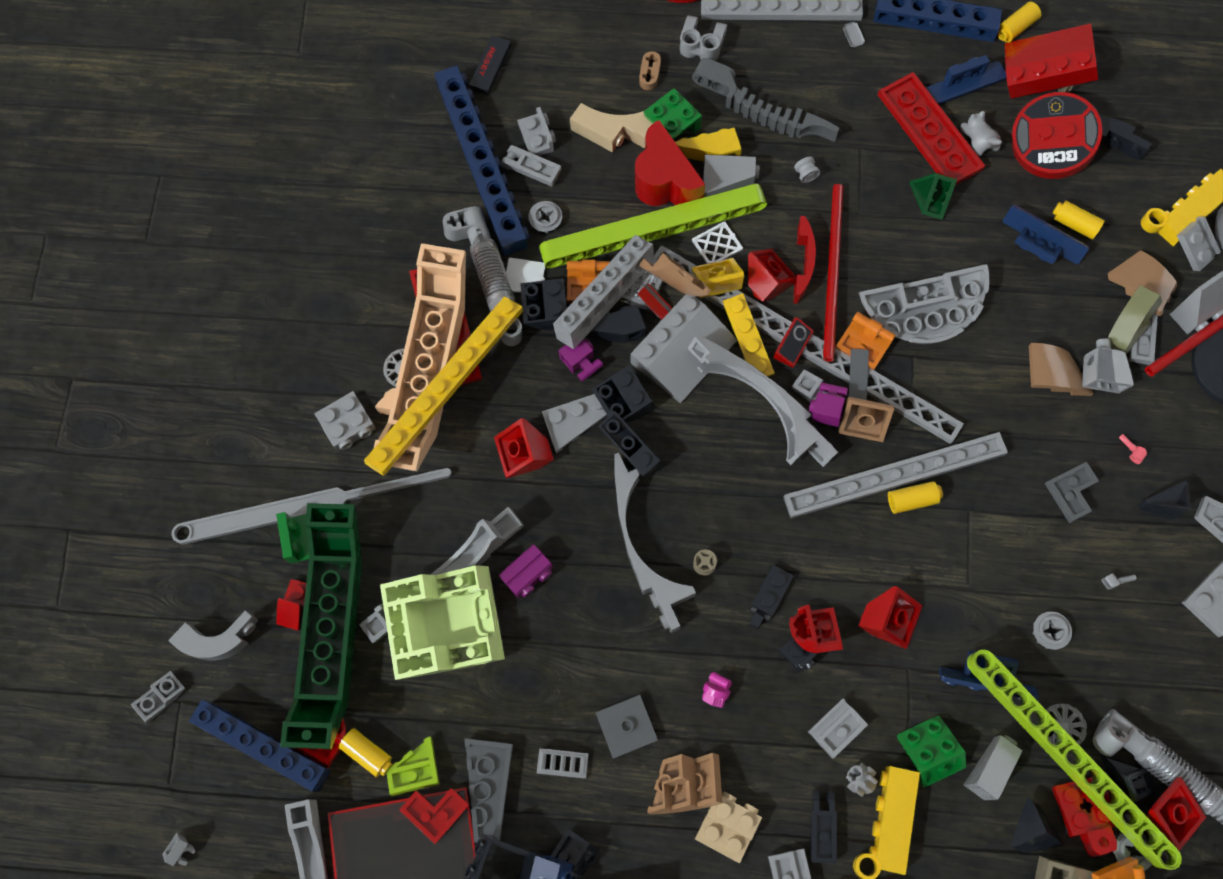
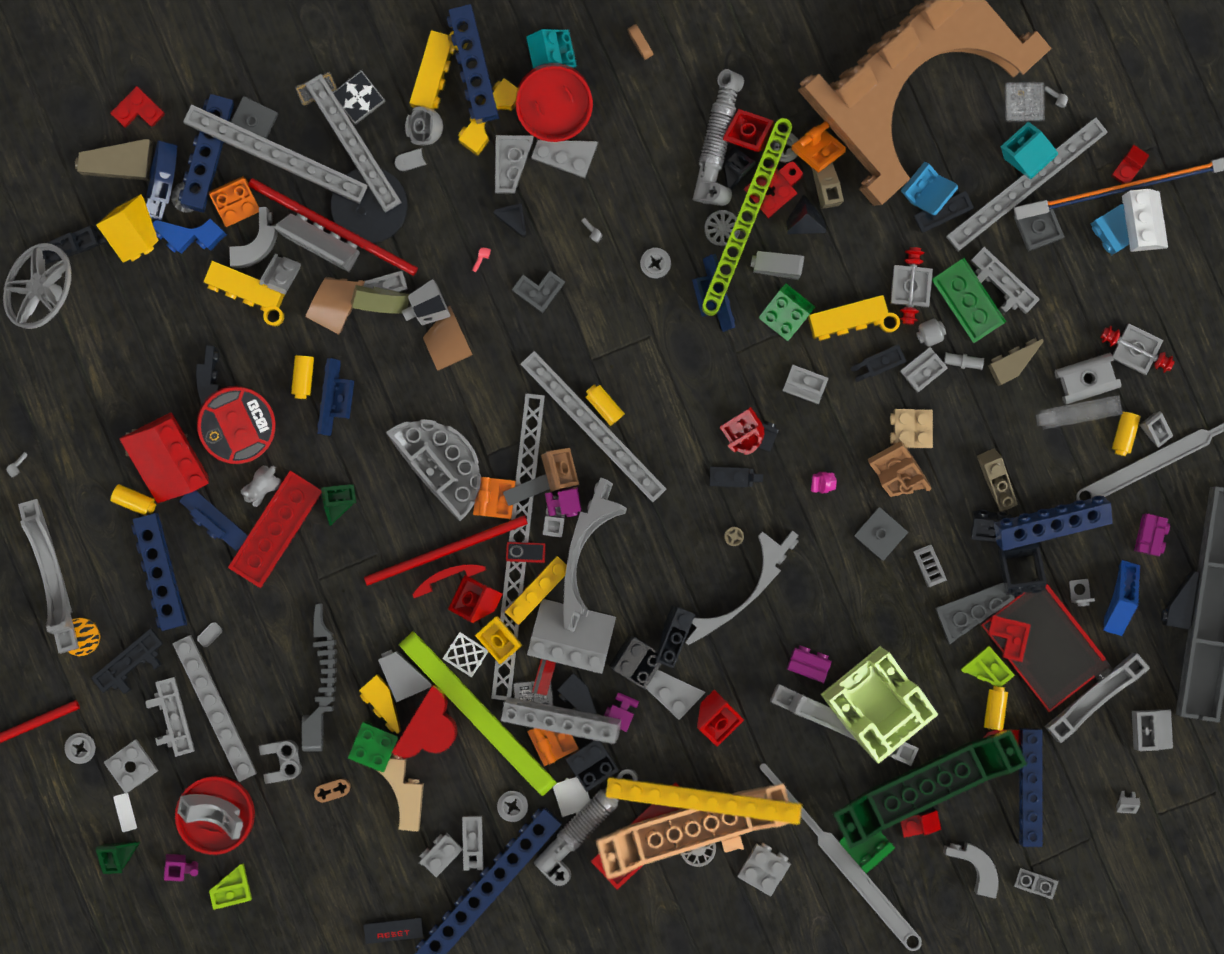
camera: 115 degrees left, 15 degrees up
medium nougat slope [639,253,712,296] -> none
light grey wheel [794,157,820,183] -> none
light grey gear [846,763,878,797] -> none
red slope [859,586,922,649] -> none

